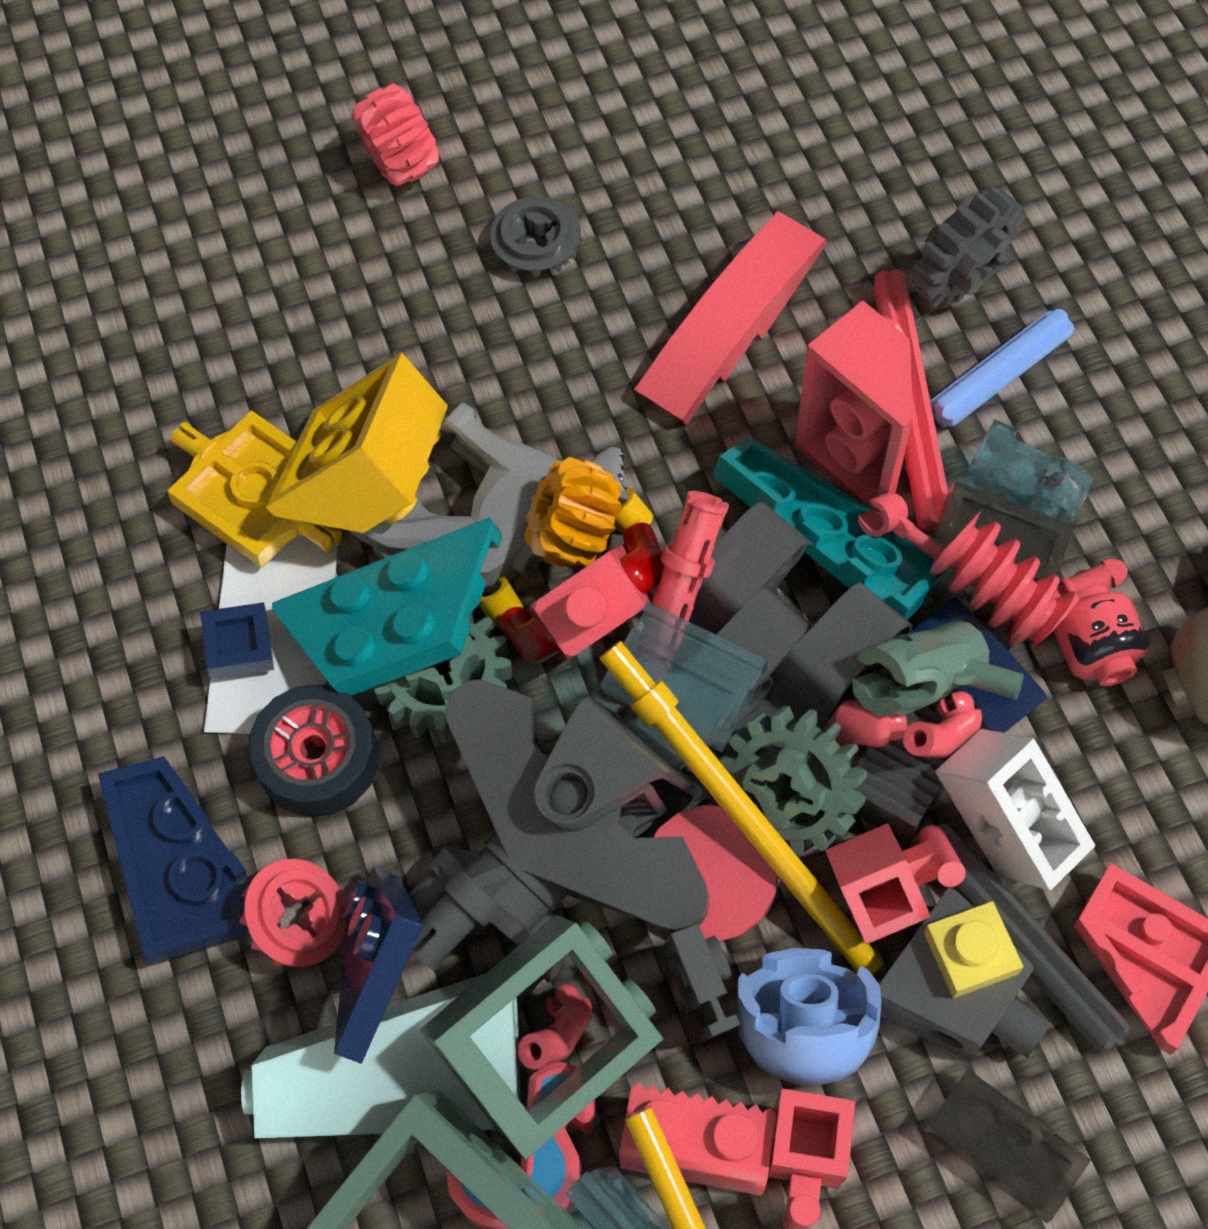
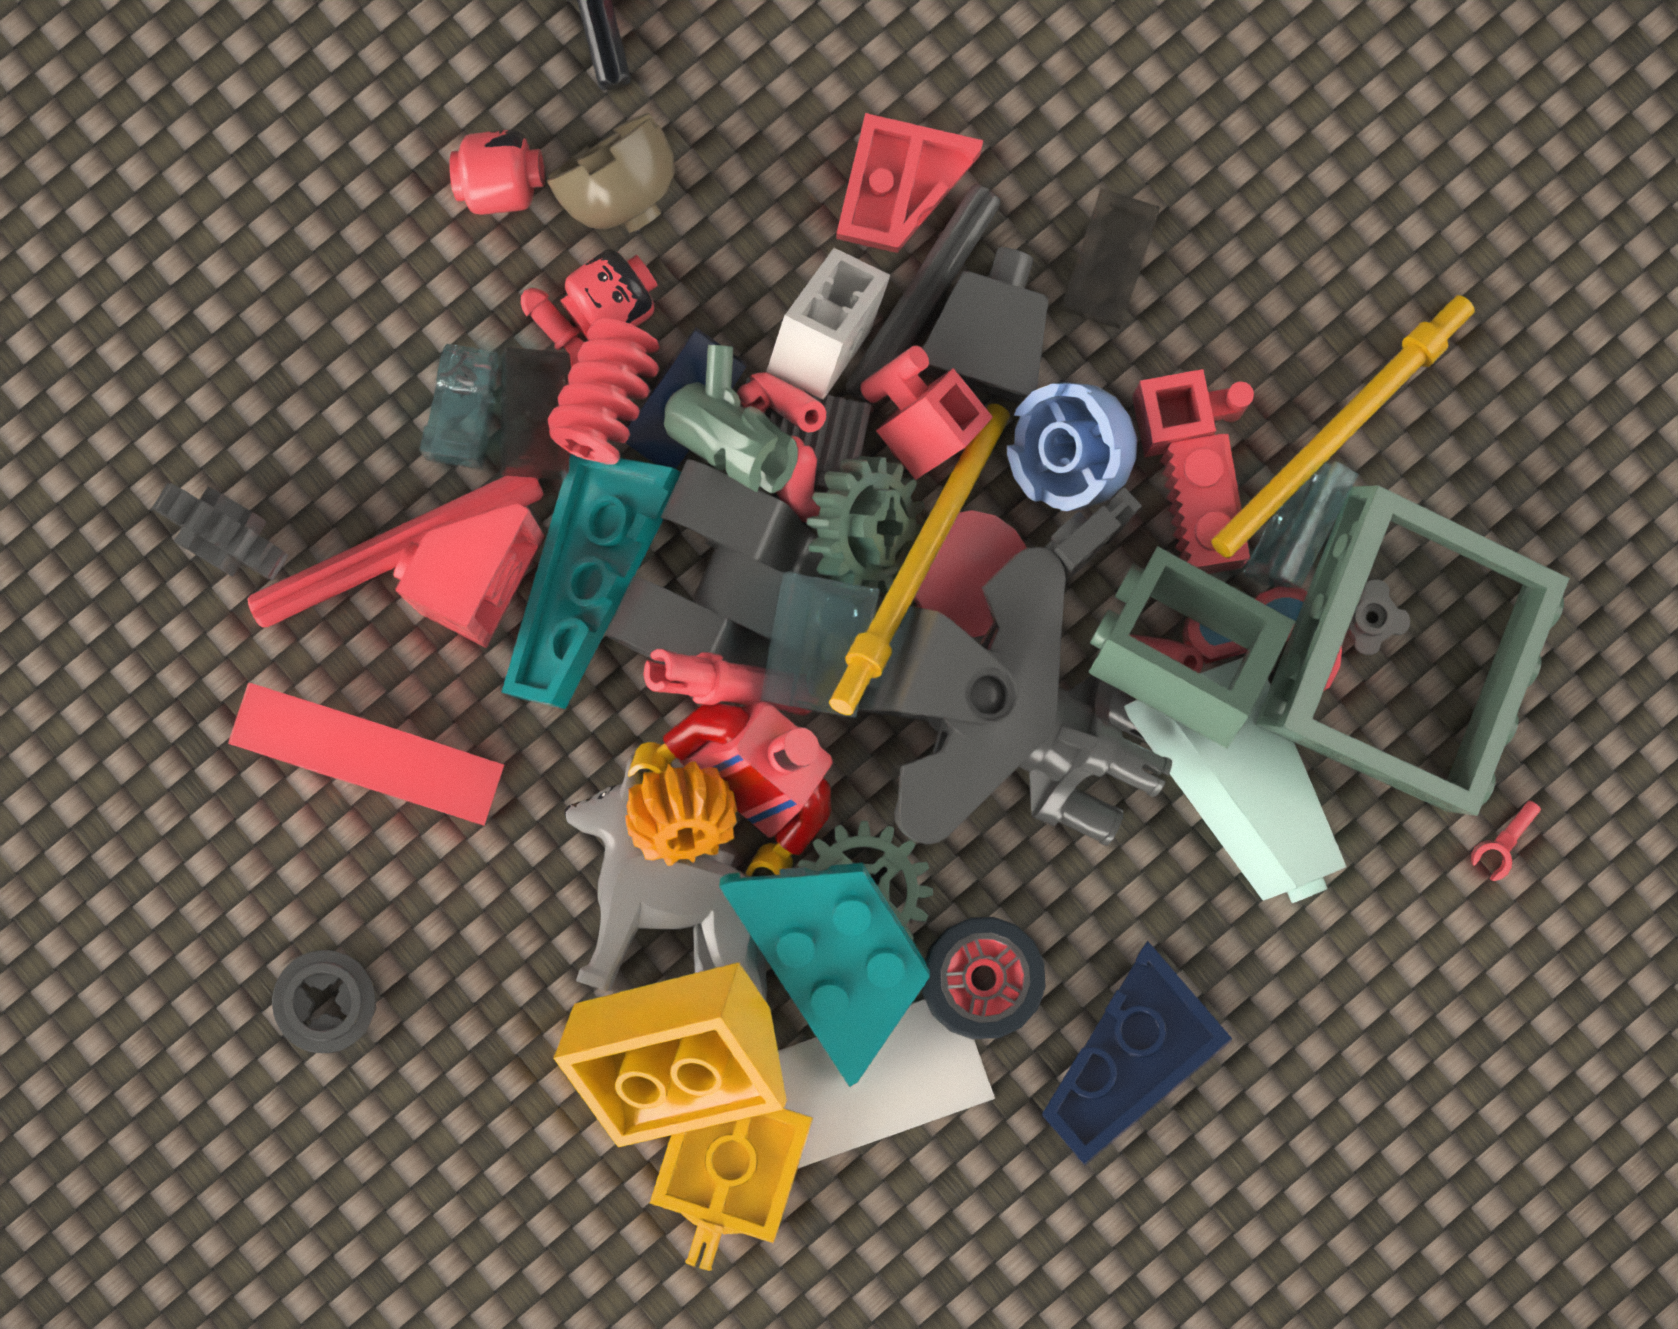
camera: 115 degrees left, 20 degrees up
dark blue plate [200,602,274,680] -> none
coral gear [239,859,347,970] -> none
dark blue wing [334,866,423,1064] -> none
coral gear [352,83,439,187] -> none
coral hand [858,493,944,560] -> none
light yellow plate [924,901,1023,998] -> none
light blue axle [930,309,1074,427] -> none

